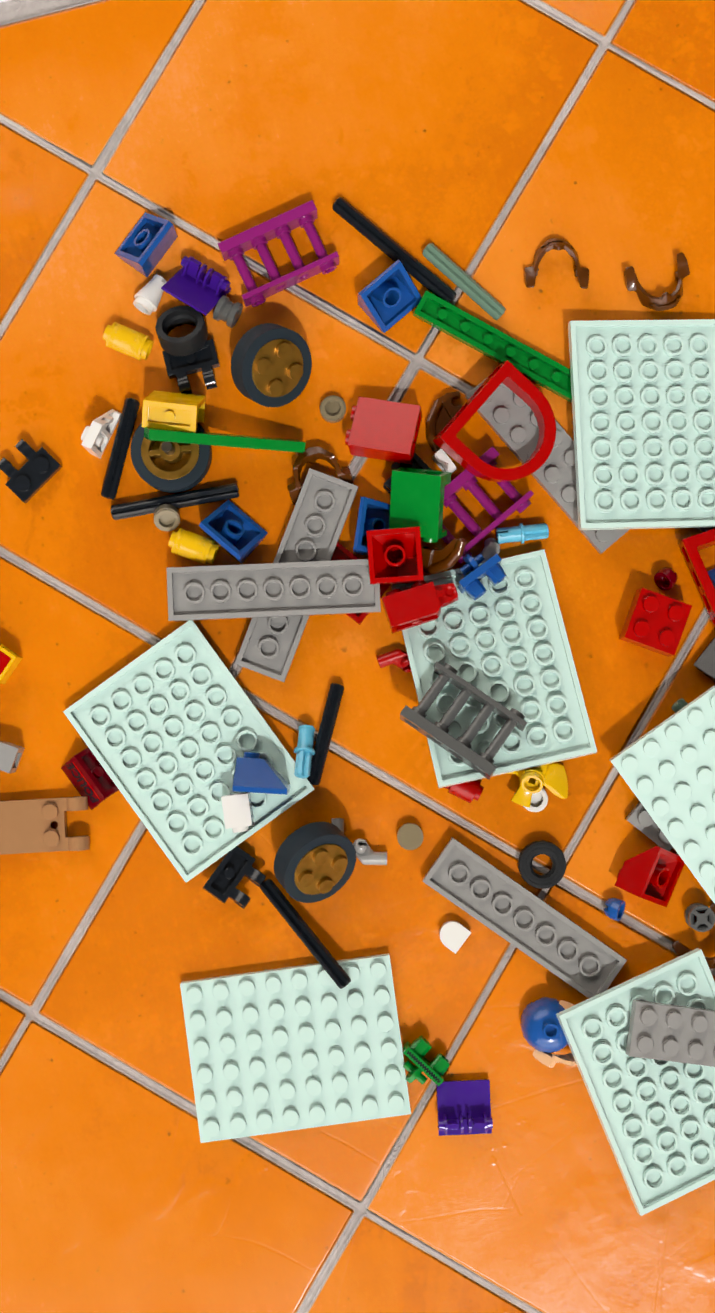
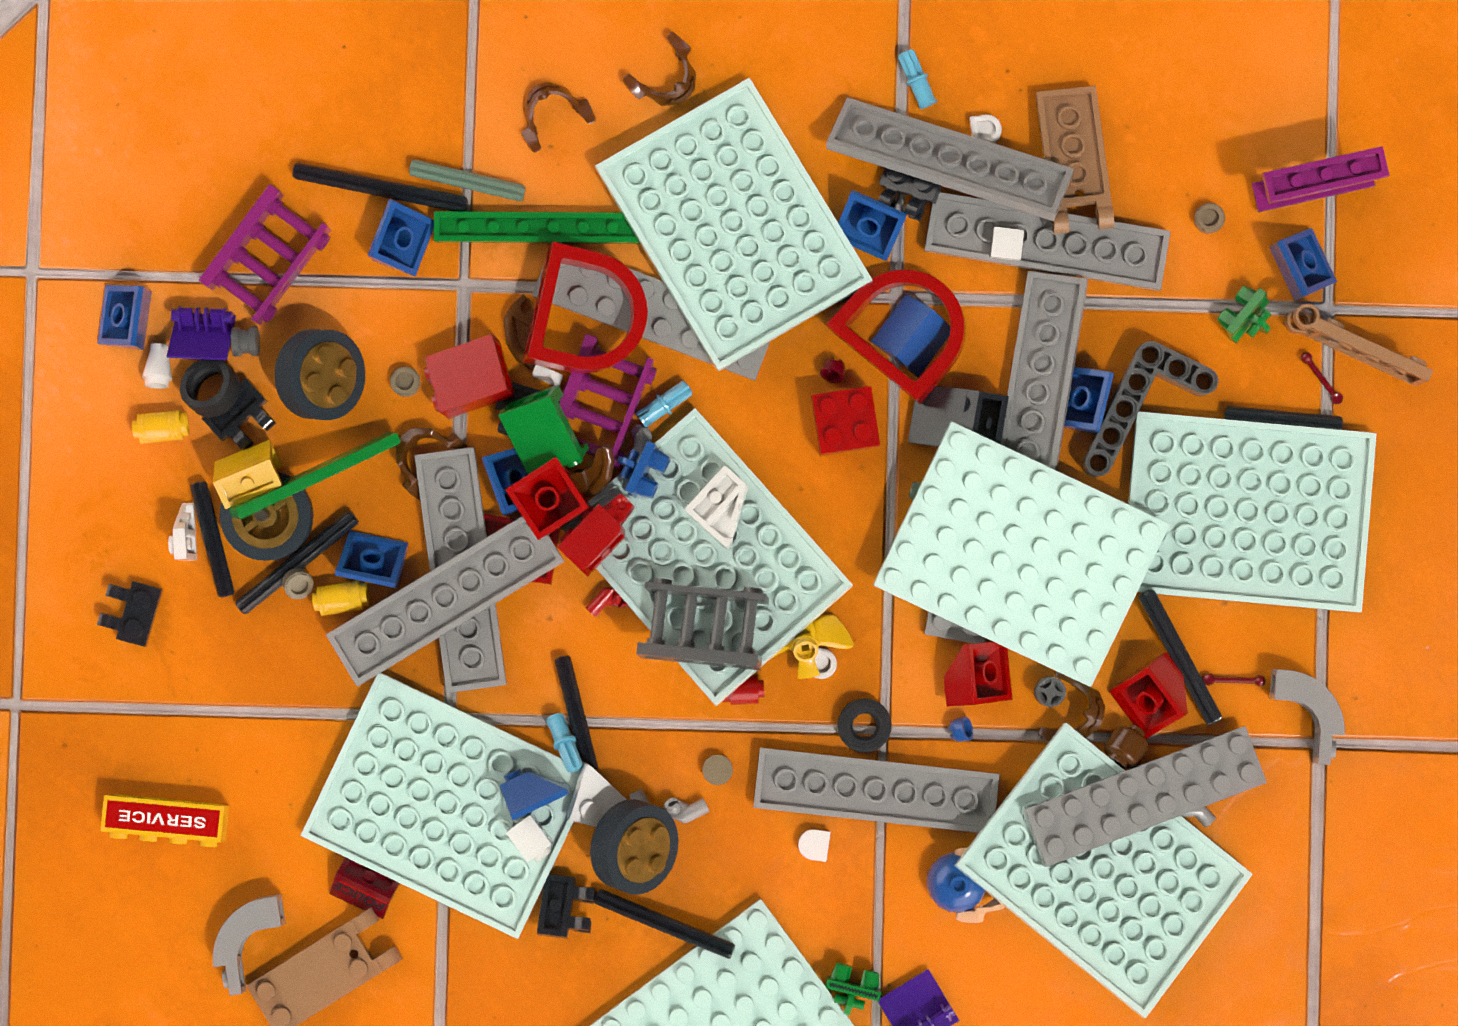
camera: 25 degrees left, 0 degrees up
none -> white wing [566,762,627,827]
none -> white wing [684,465,748,549]

